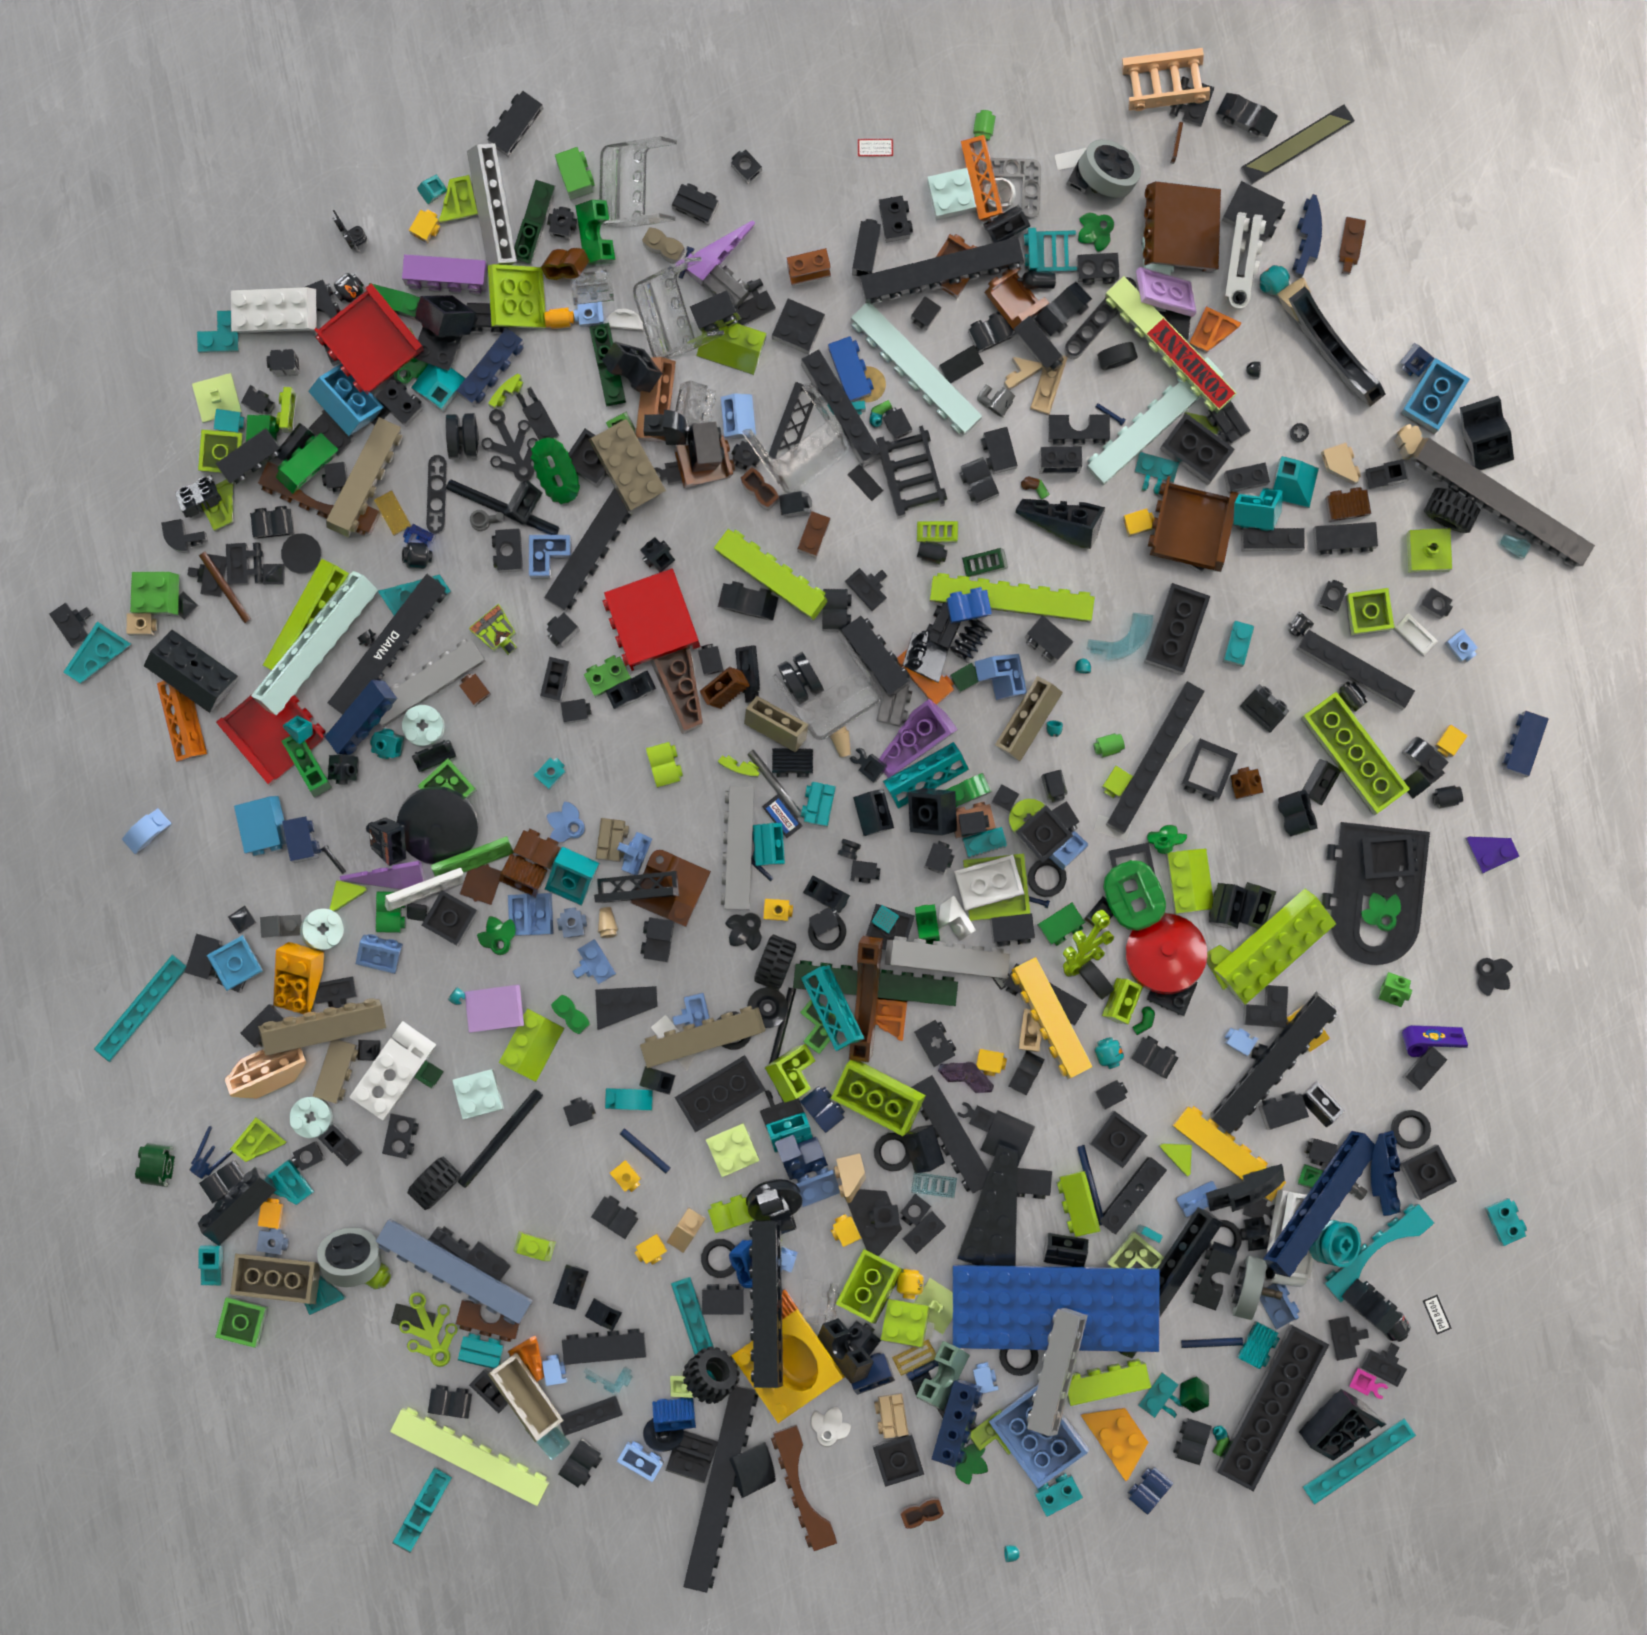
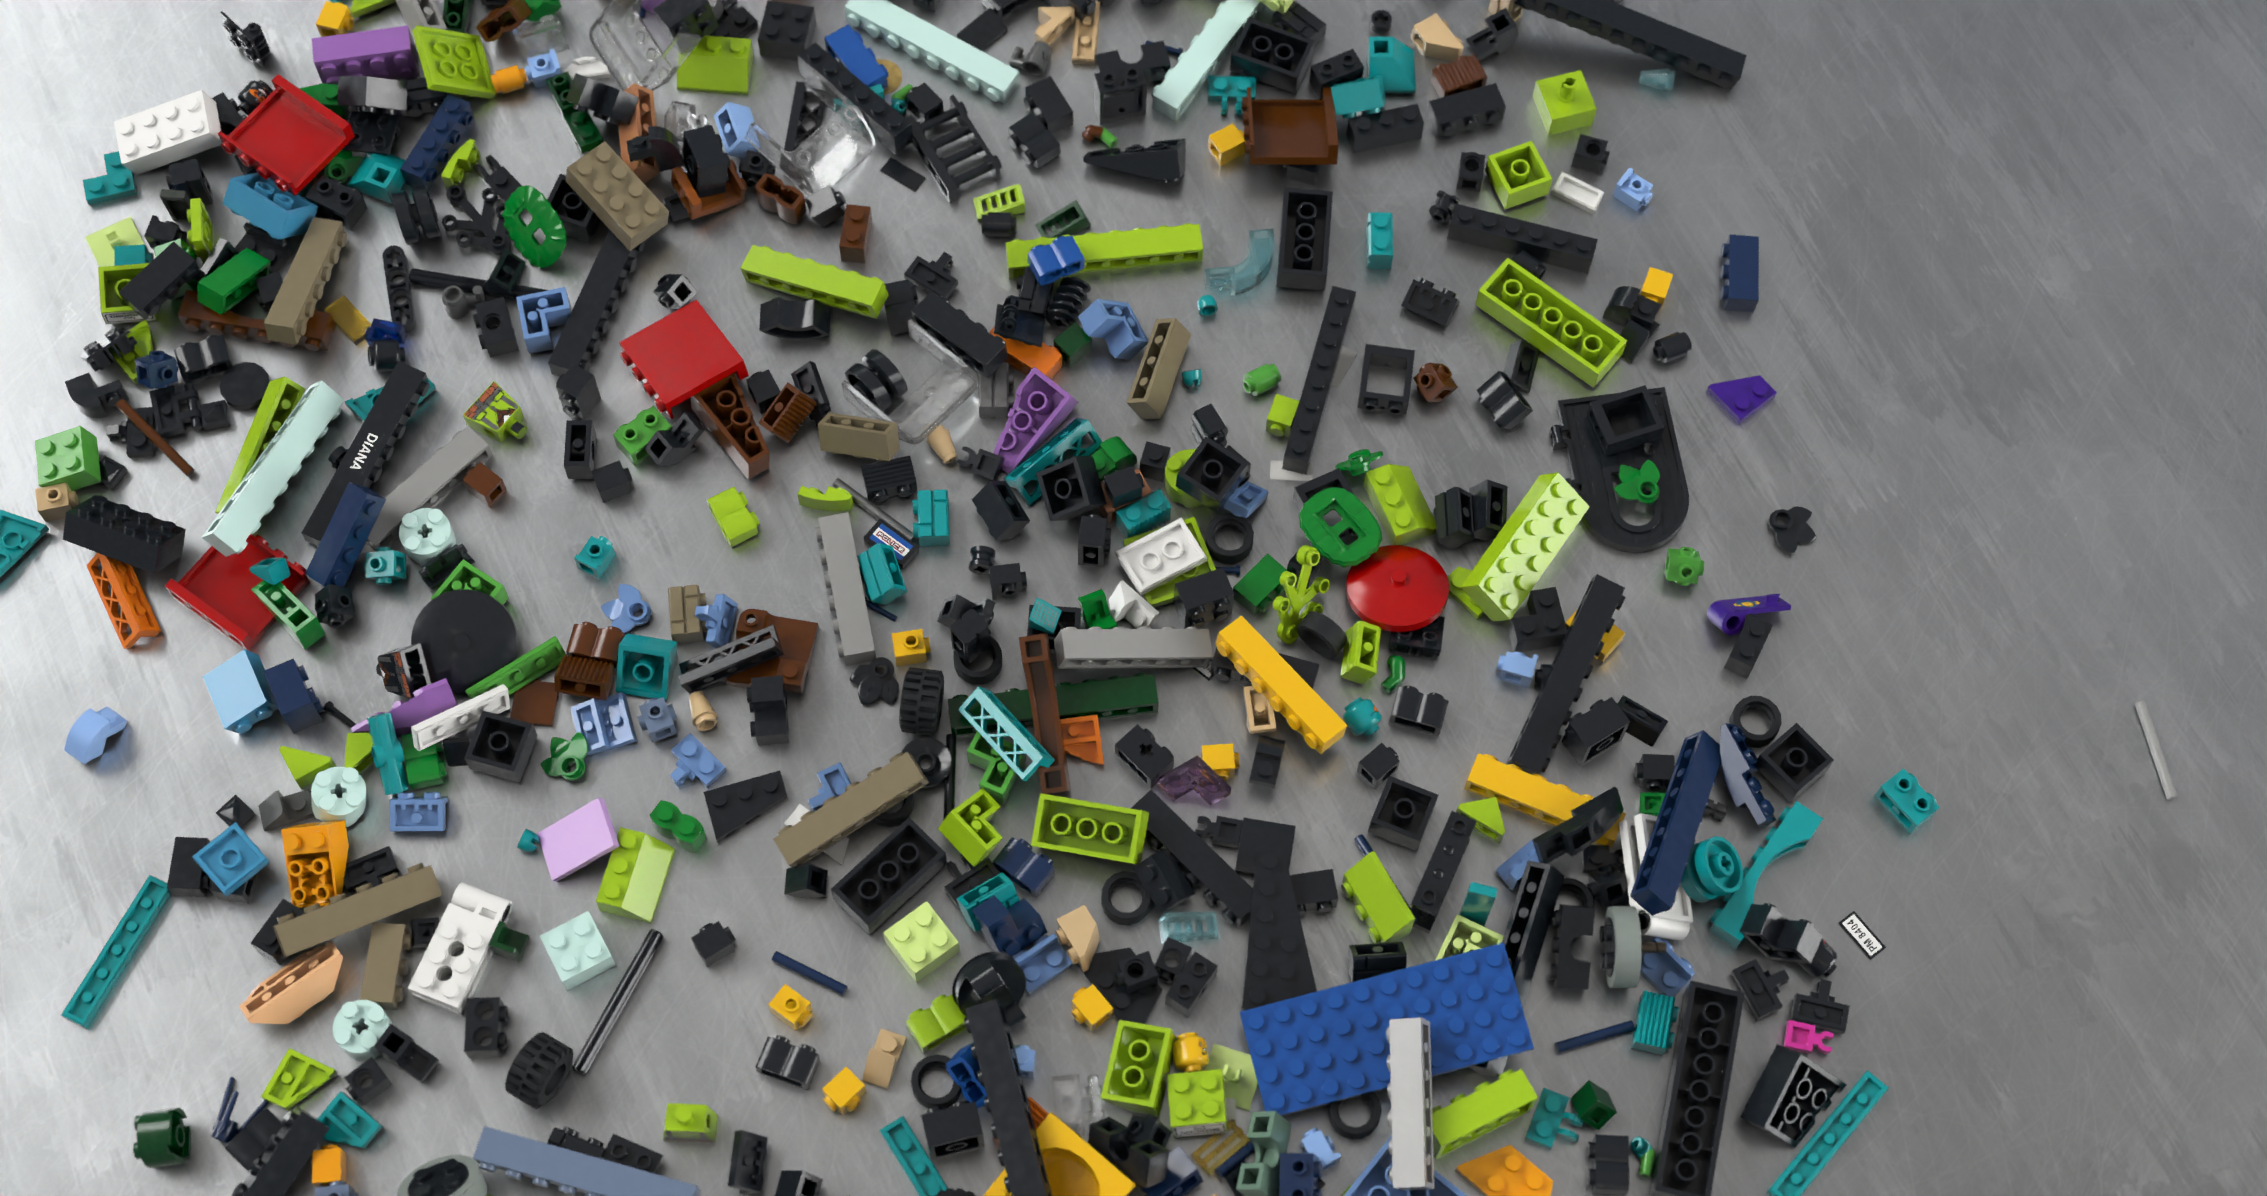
camera: 15 degrees left, 20 degrees down
teal brick [605,1088,653,1110] -> none
black brick [1025,615,1074,664] -> none
black tyre [1424,488,1481,533] -> none
none -> dark blue brick [135,350,178,389]
none -> pearl dark grey tile [160,189,191,222]
none -> lime slope [279,746,337,789]
none -> teal piece [367,713,408,795]

